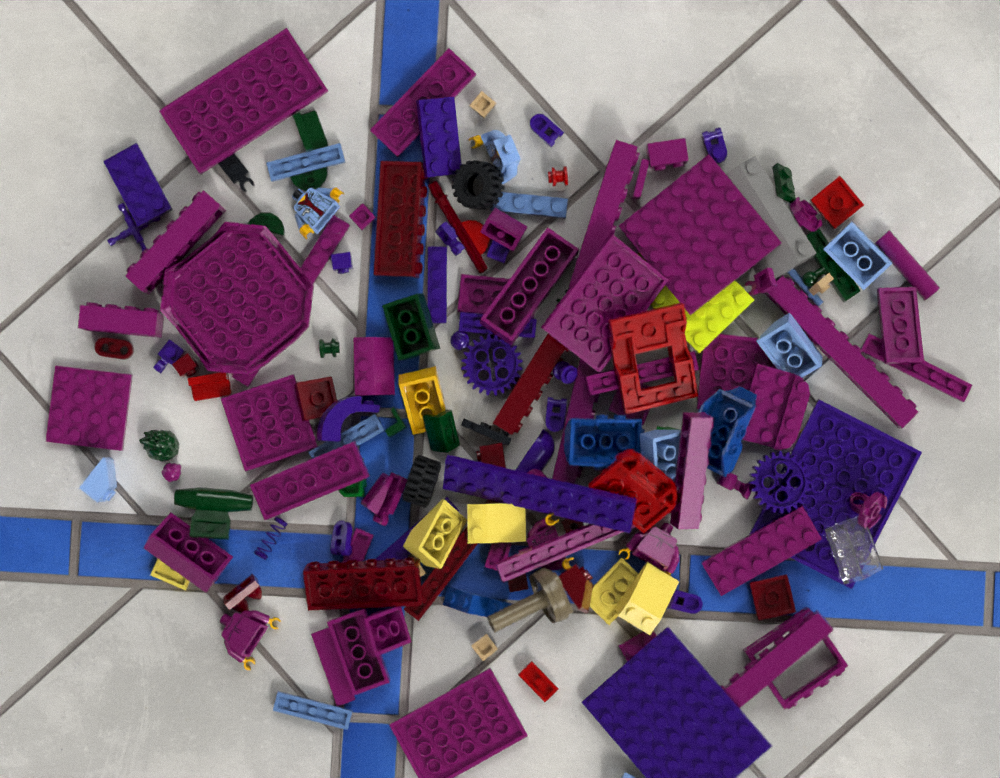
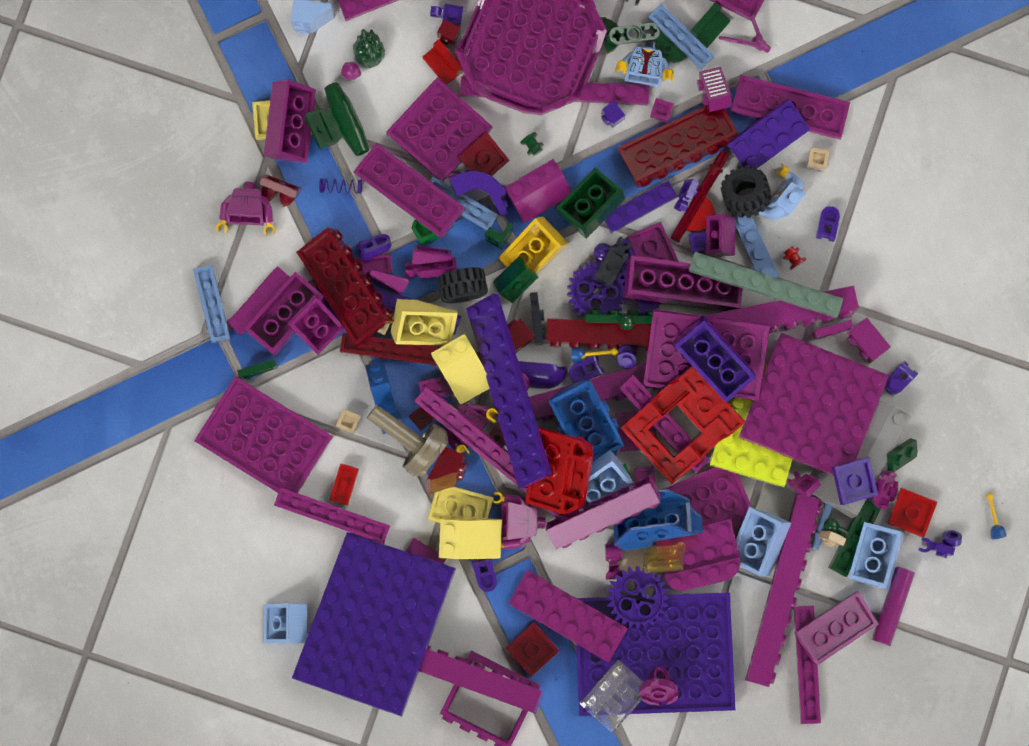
camera: 60 degrees right, 5 degrees down
none -> dark green tile [237,359,278,380]
none -> magenta plate [274,487,390,544]
none -> magenta slope [367,270,410,294]
none -> hinge [571,347,618,363]
none -> dark green plate [583,309,653,330]
none -> black plate [593,236,631,288]
none -> beam [606,23,660,45]
none -> magenta plate [634,466,656,485]
none -> clear yellow plate [643,542,685,574]
none -> dark purple brick [674,315,756,402]
none -> sand green plate [689,252,843,318]
none -> magenta brick [697,66,732,112]
none -> magenta plant [719,14,771,53]
none -> dark purple plate [832,457,878,505]
none -> dark purple plate [918,538,955,559]
none -> dark purple tile [942,530,962,547]
none -> hinge [986,493,1007,540]

